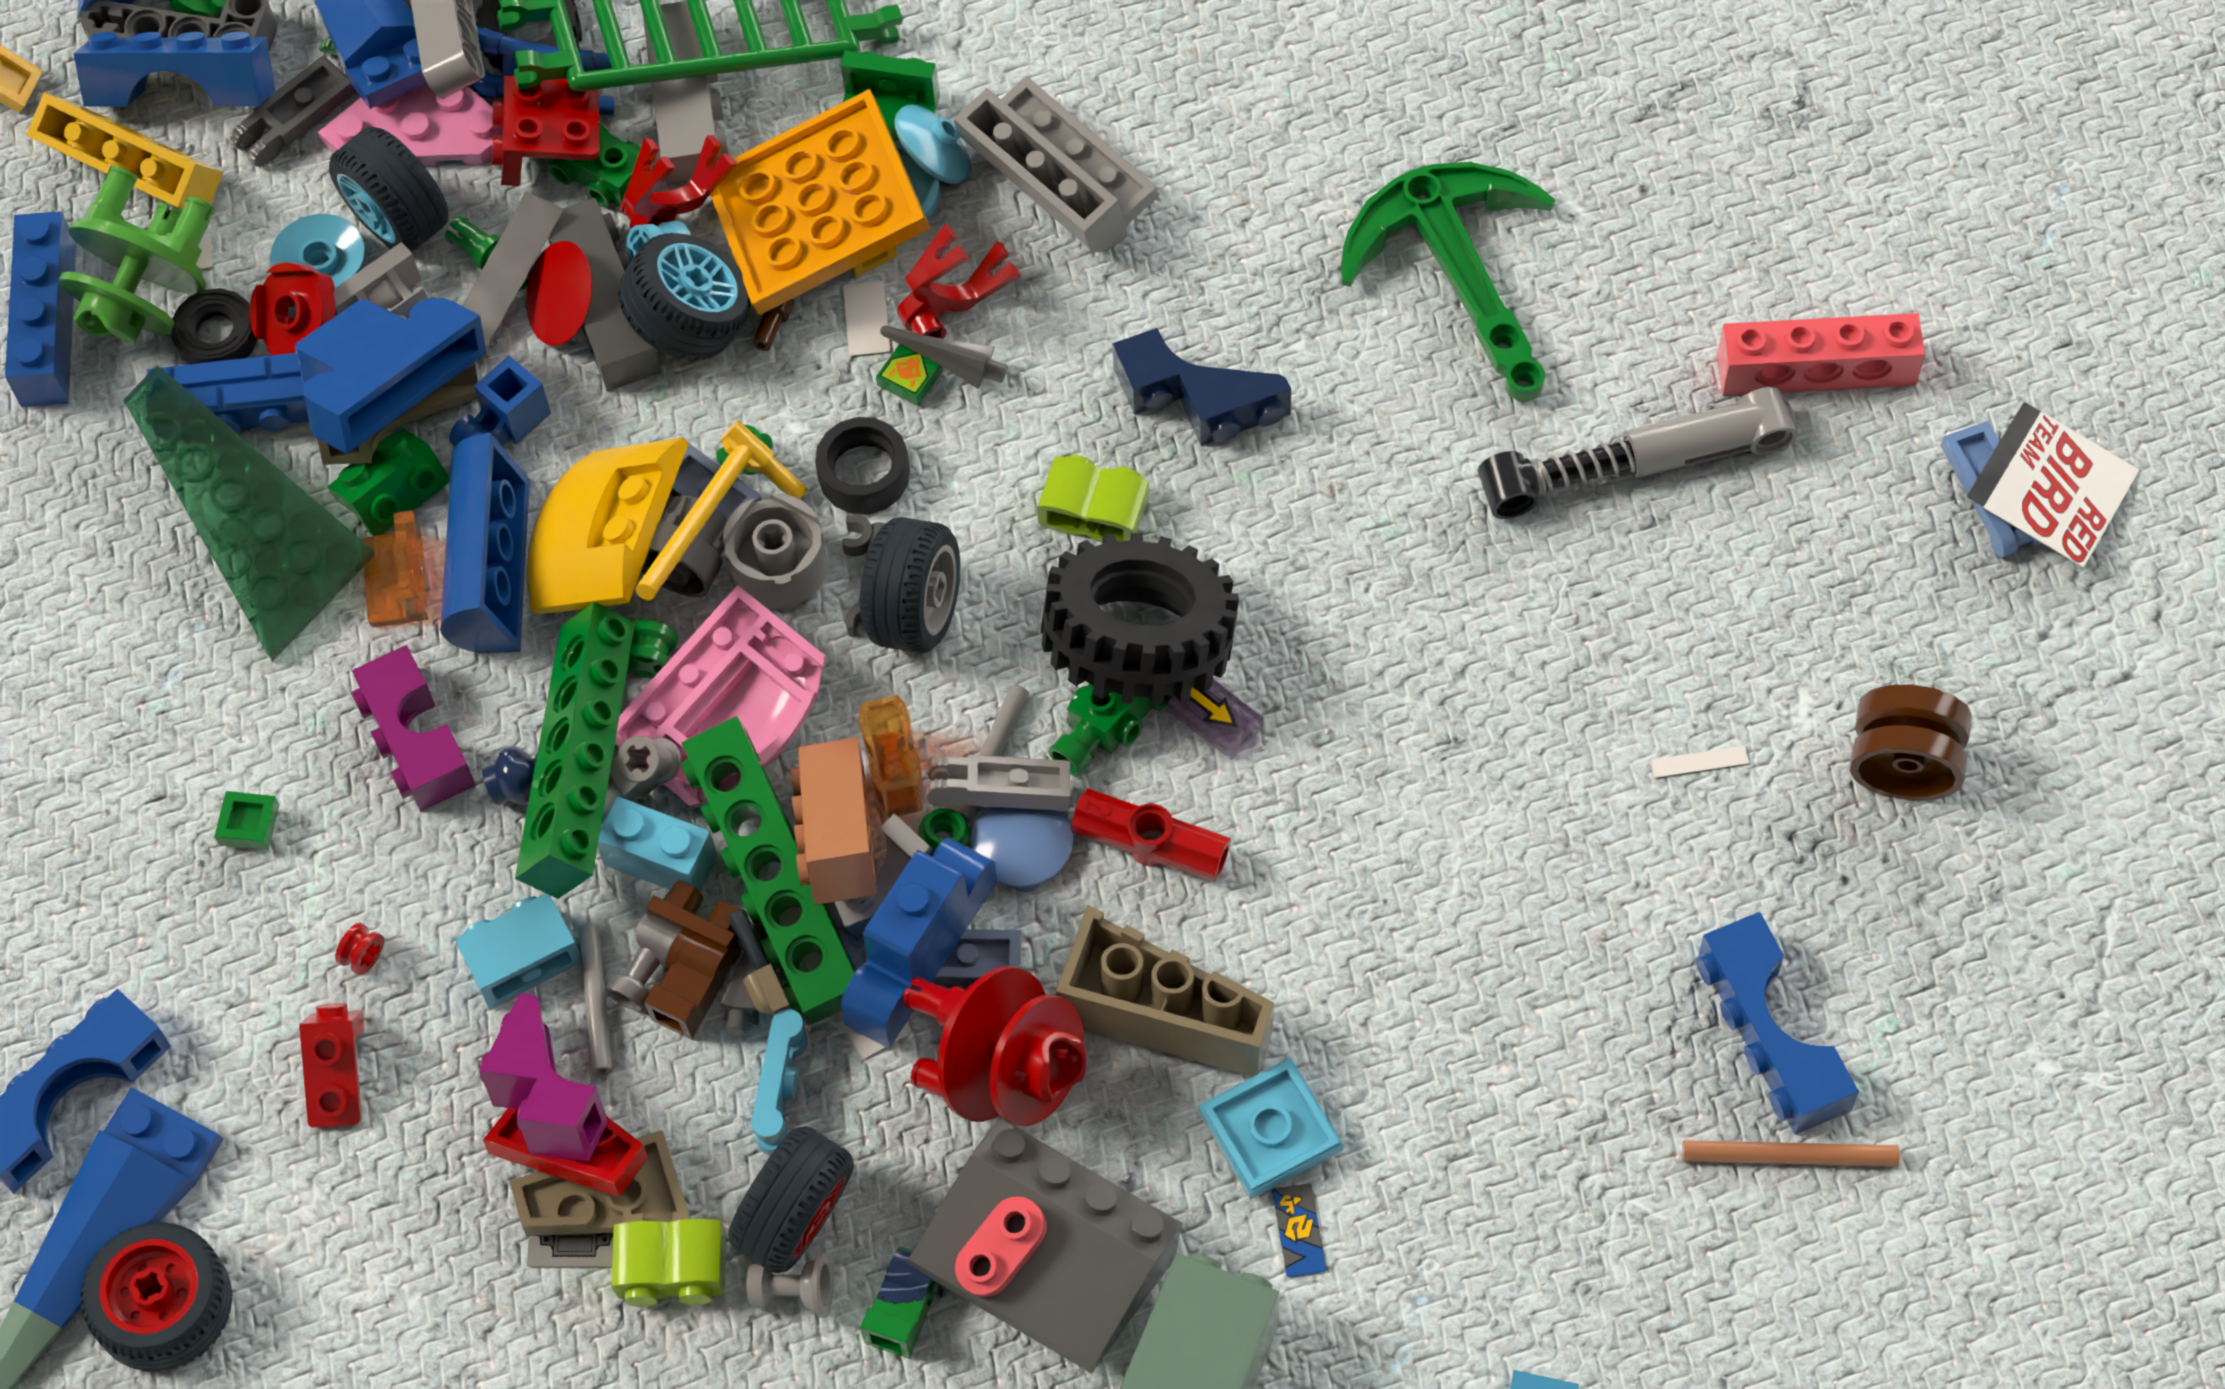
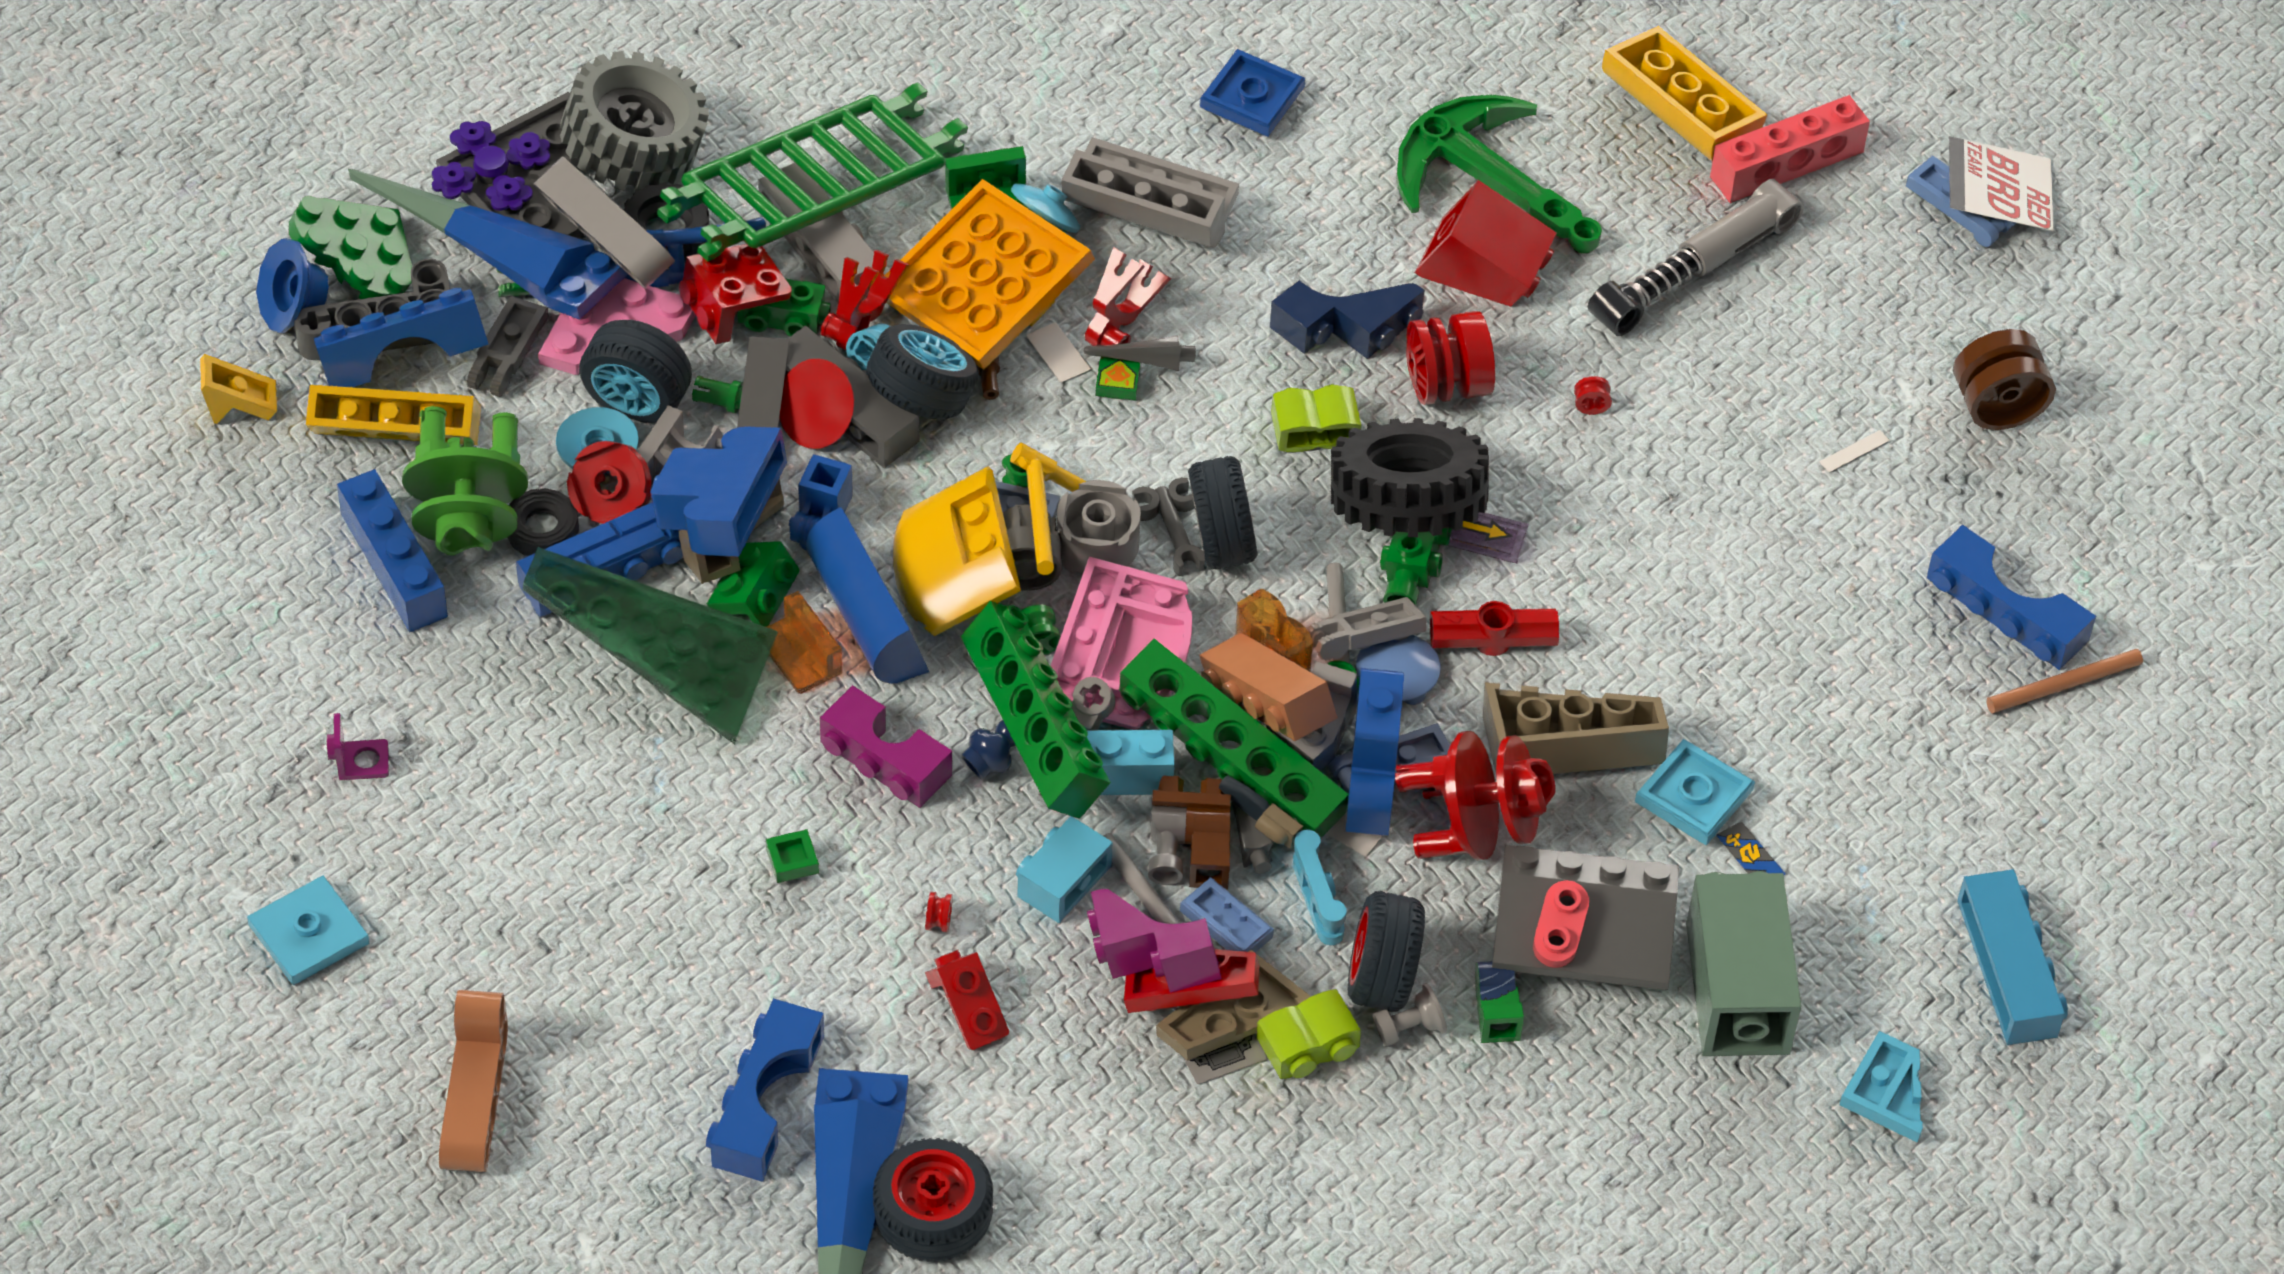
camera: 30 degrees left, 10 degrees down
black tyre [815,417,910,514] -> none
none -> medium blue plate [1180,877,1274,953]
none -> blue plate [1200,49,1306,137]
none -> red wheel [1406,311,1495,405]
none -> red slope [1414,180,1557,307]
none -> red bush [1574,376,1612,415]
none -> yellow brick [1602,26,1768,161]

